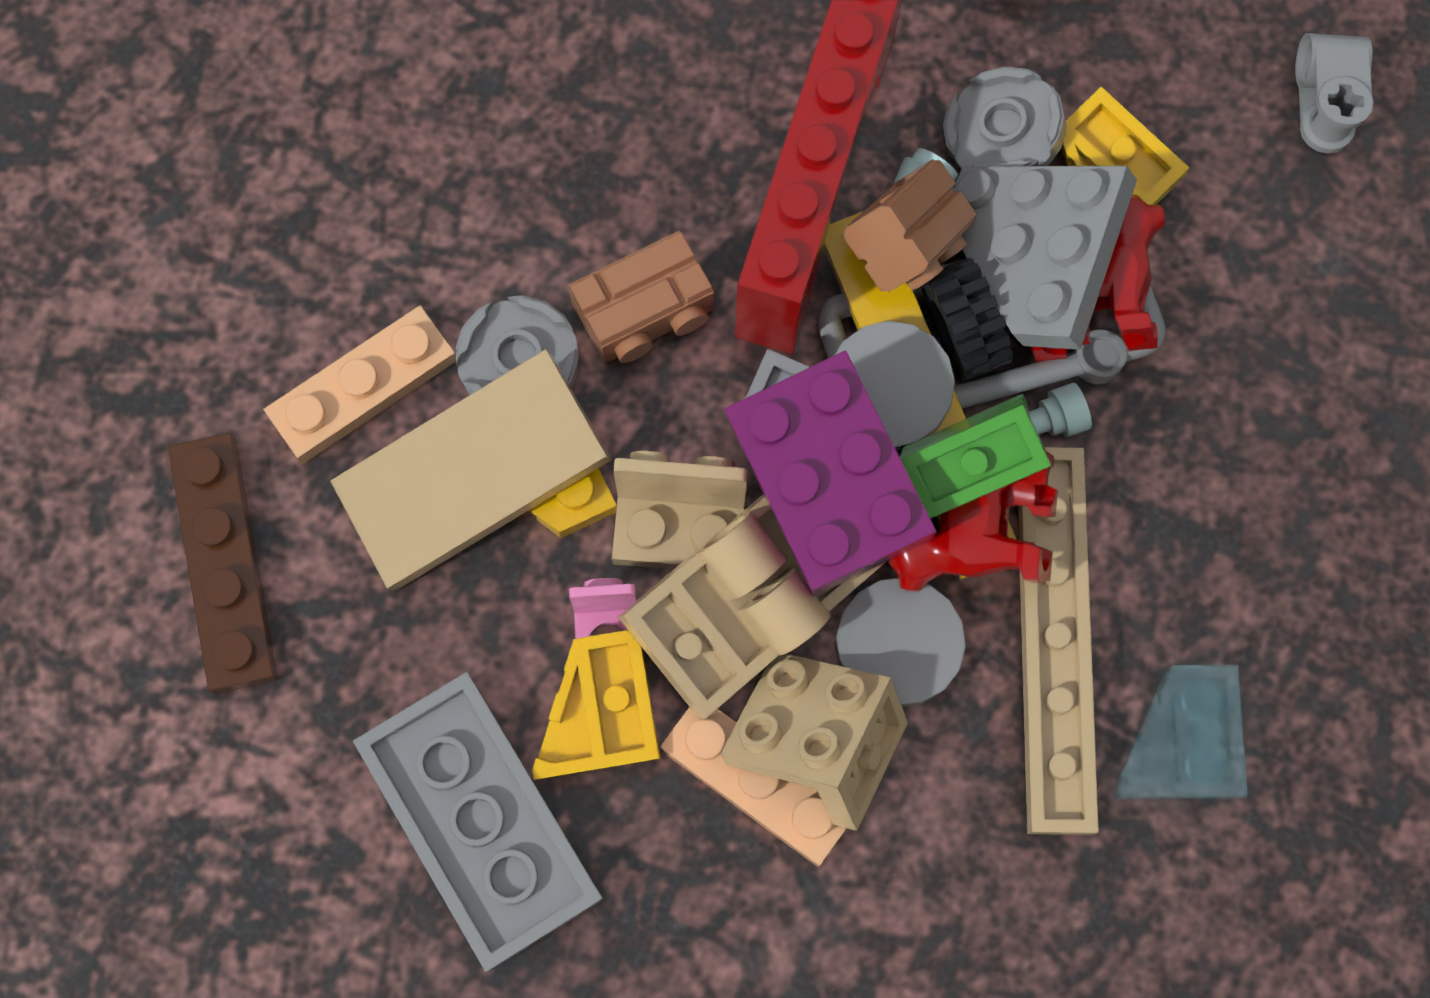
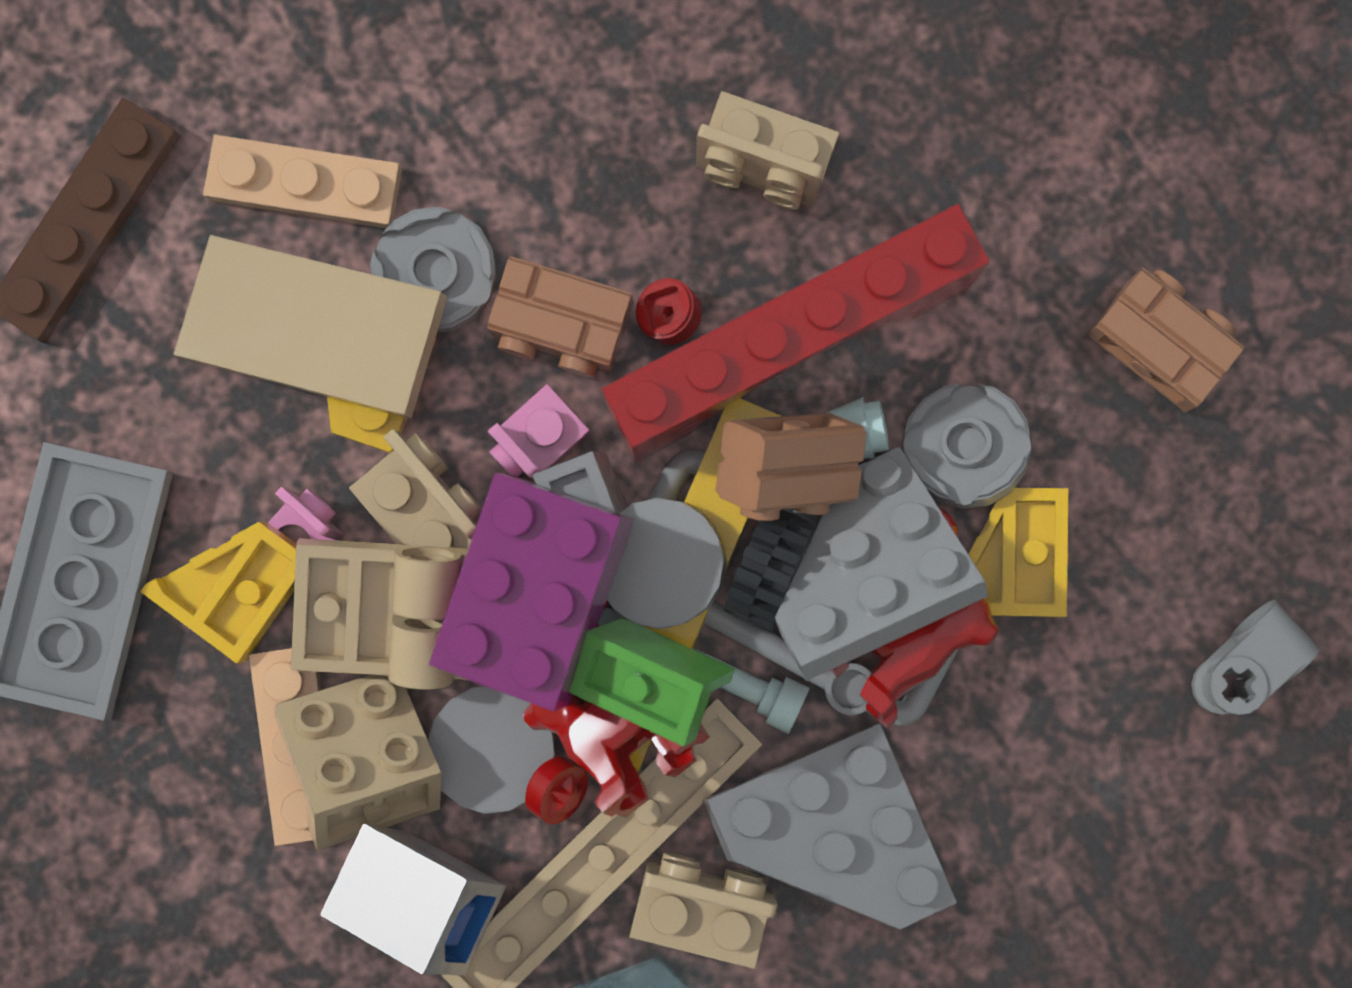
camera: 50 degrees right, 10 degrees up
none -> flat silver piece [321,824,506,976]
none -> bright pink bracket [488,384,590,483]
none -> red tile [525,756,588,825]
none -> tan bracket [629,852,778,969]
none -> red tile [636,278,702,345]
none -> tan bracket [696,91,839,209]
none -> light grey plate [702,723,957,929]

